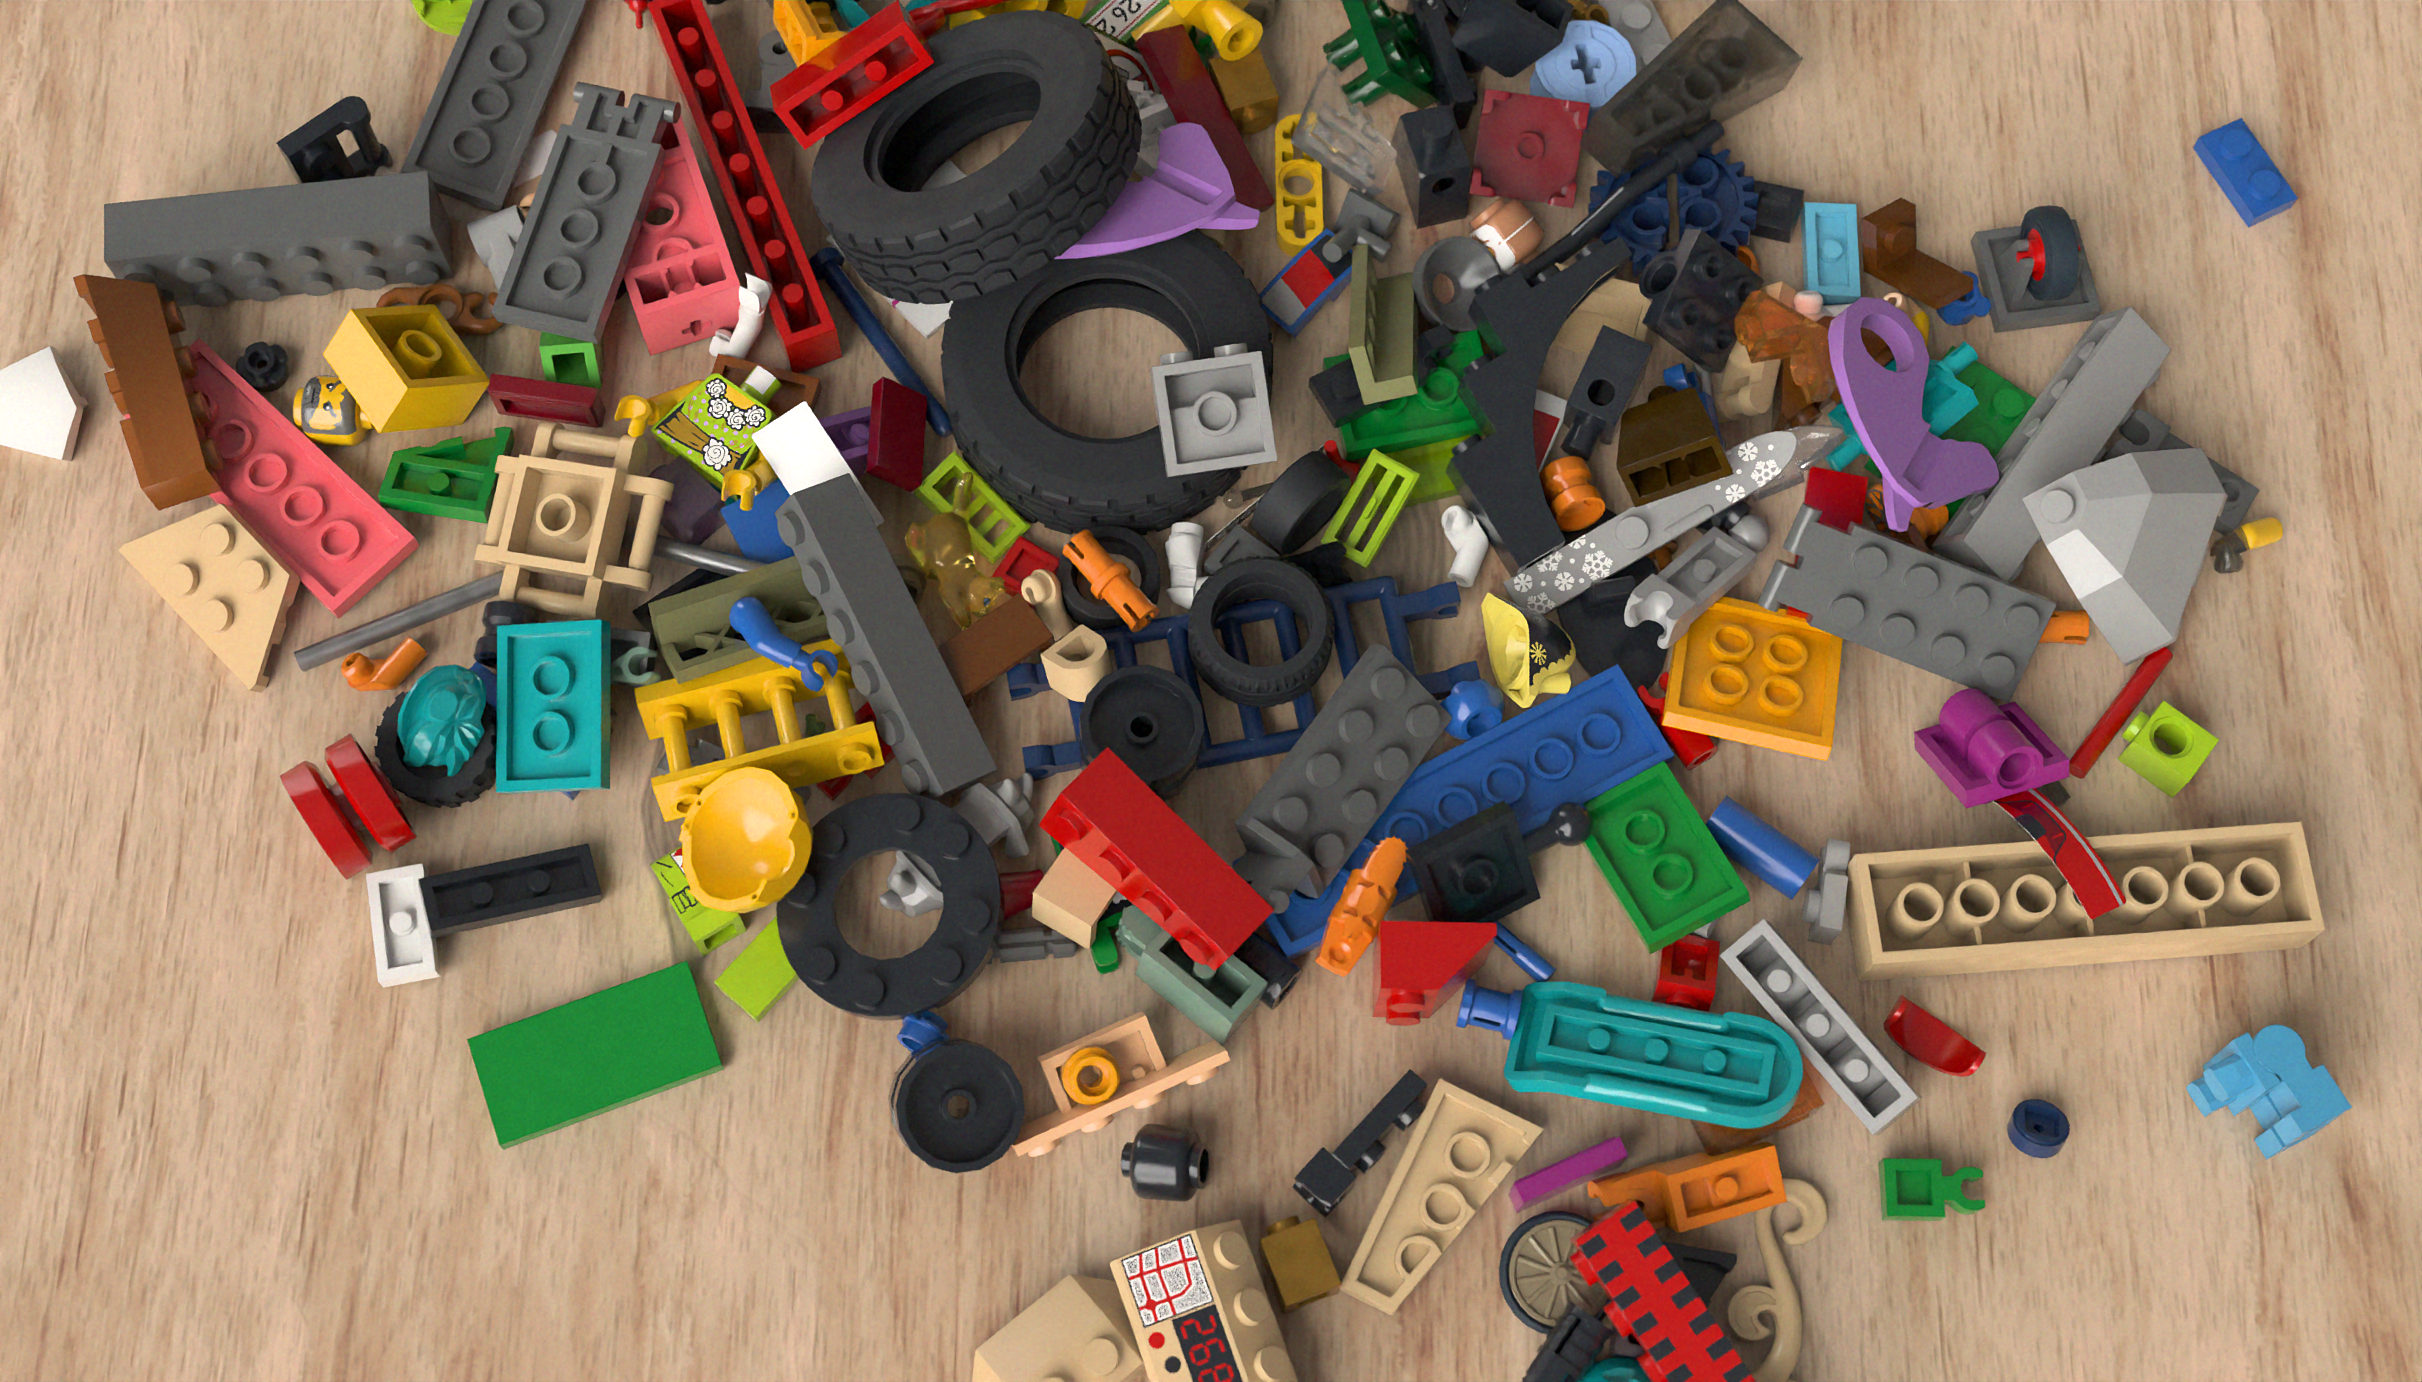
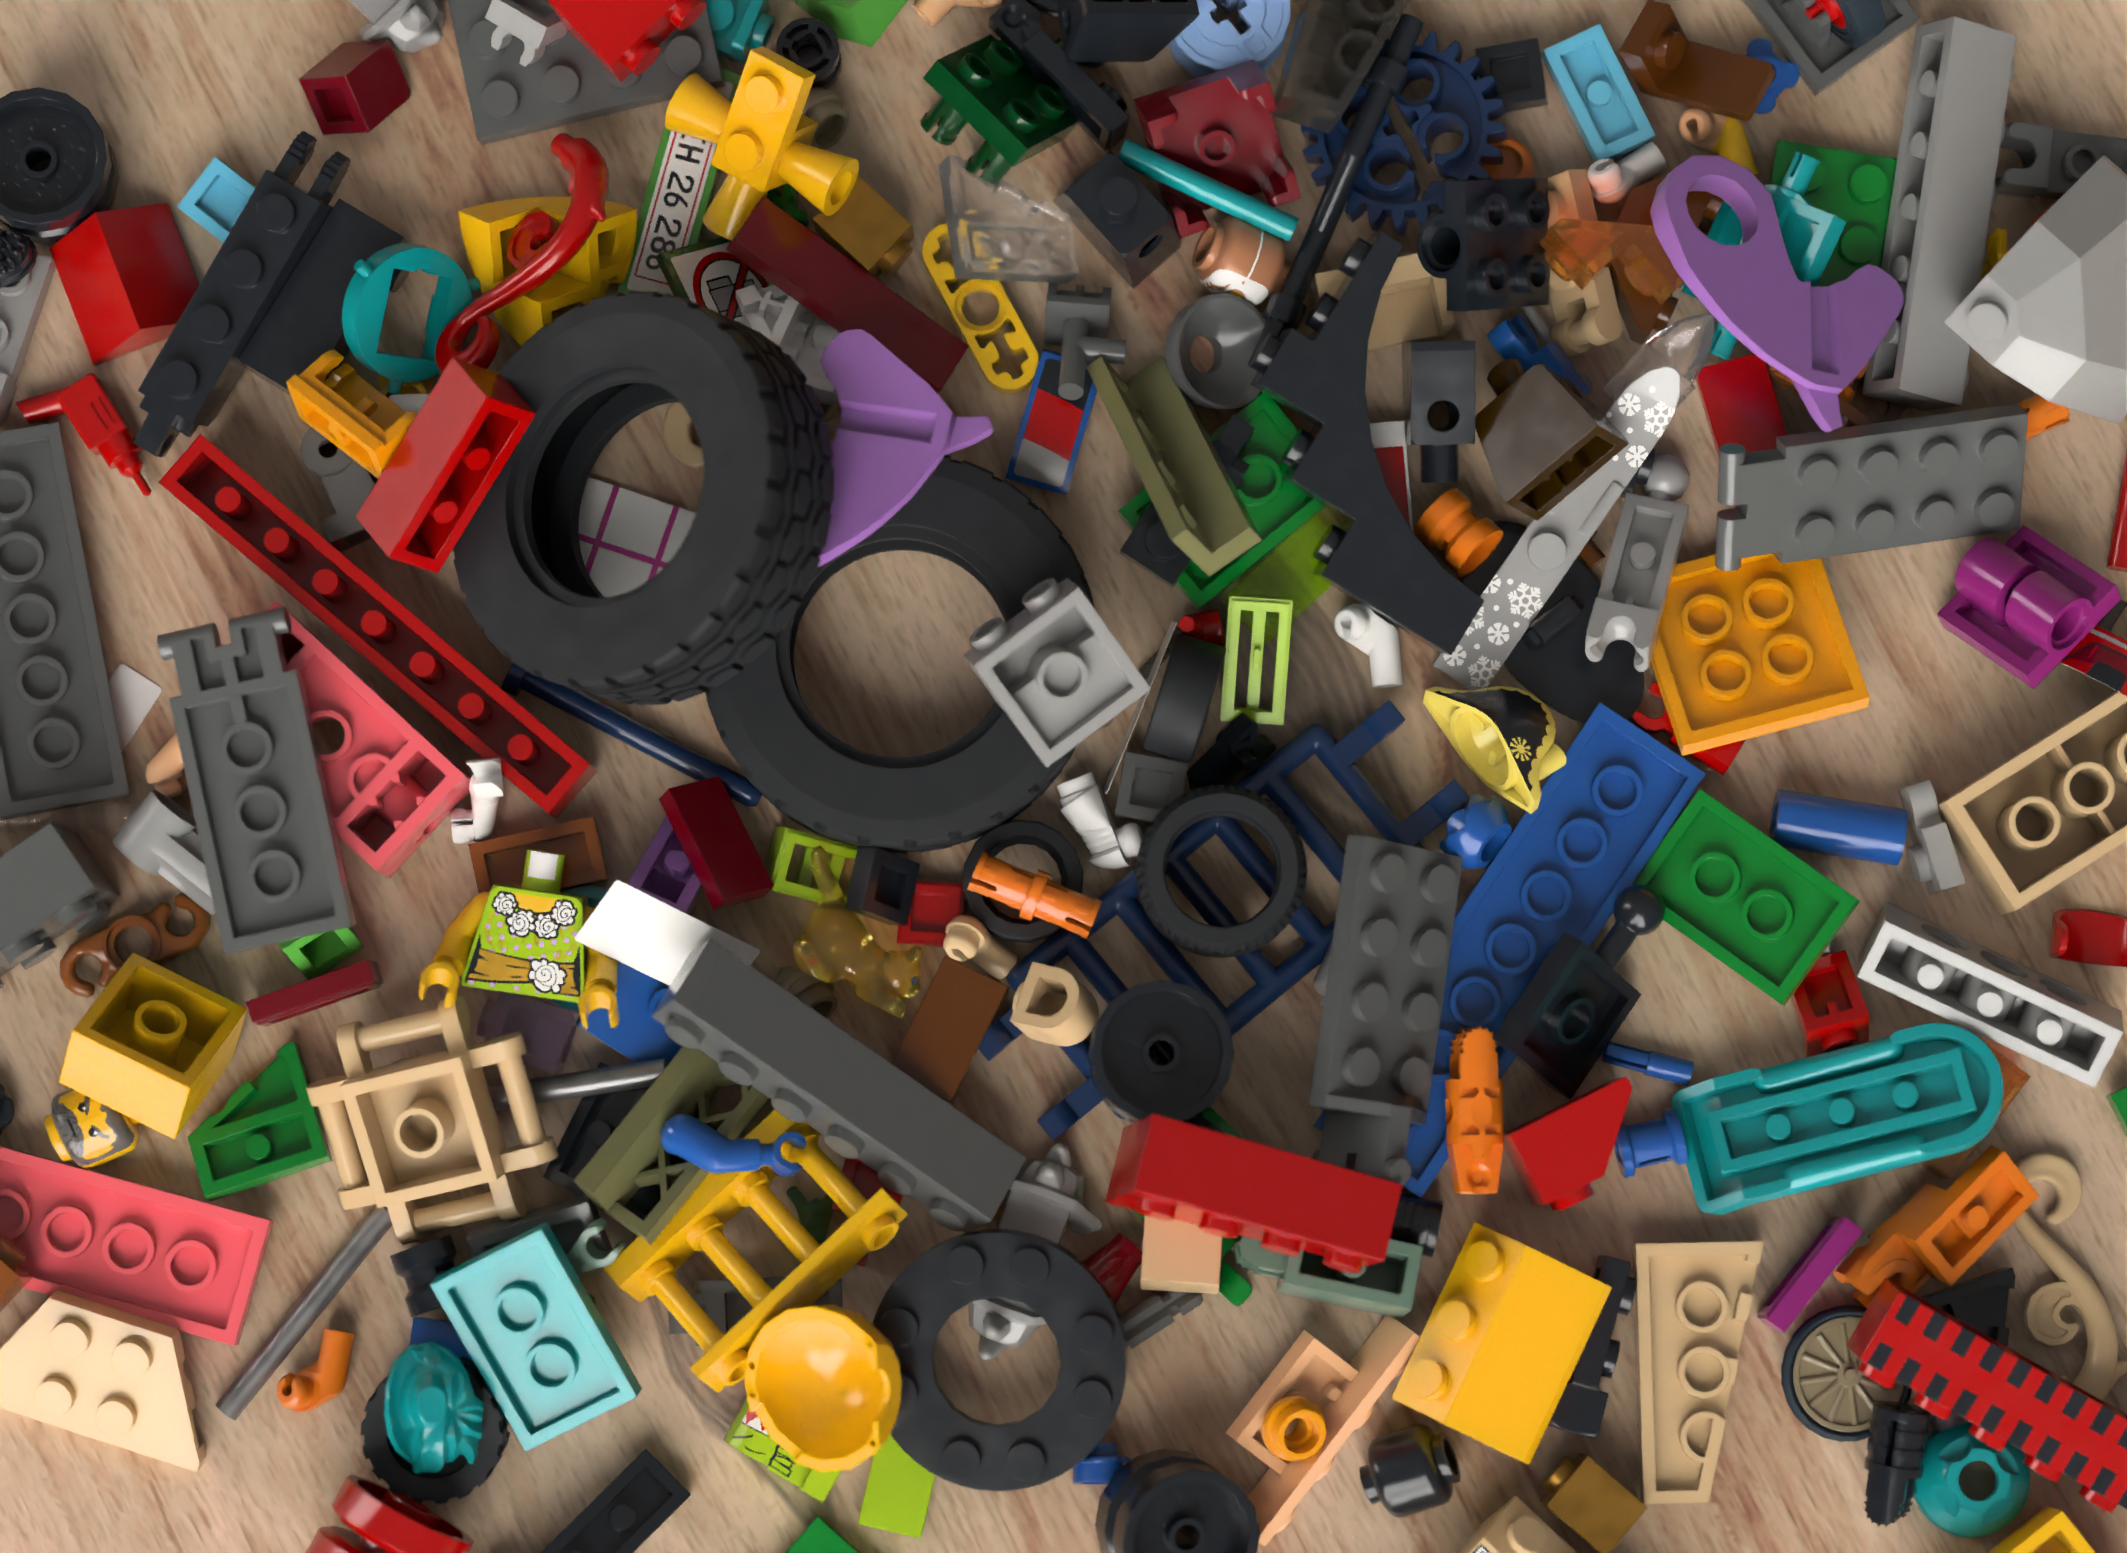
camera: 25 degrees left, 15 degrees up
none -> black plate [845,846,920,926]
none -> teal bar [1118,138,1299,242]
none -> yellow slope [1391,1222,1612,1465]

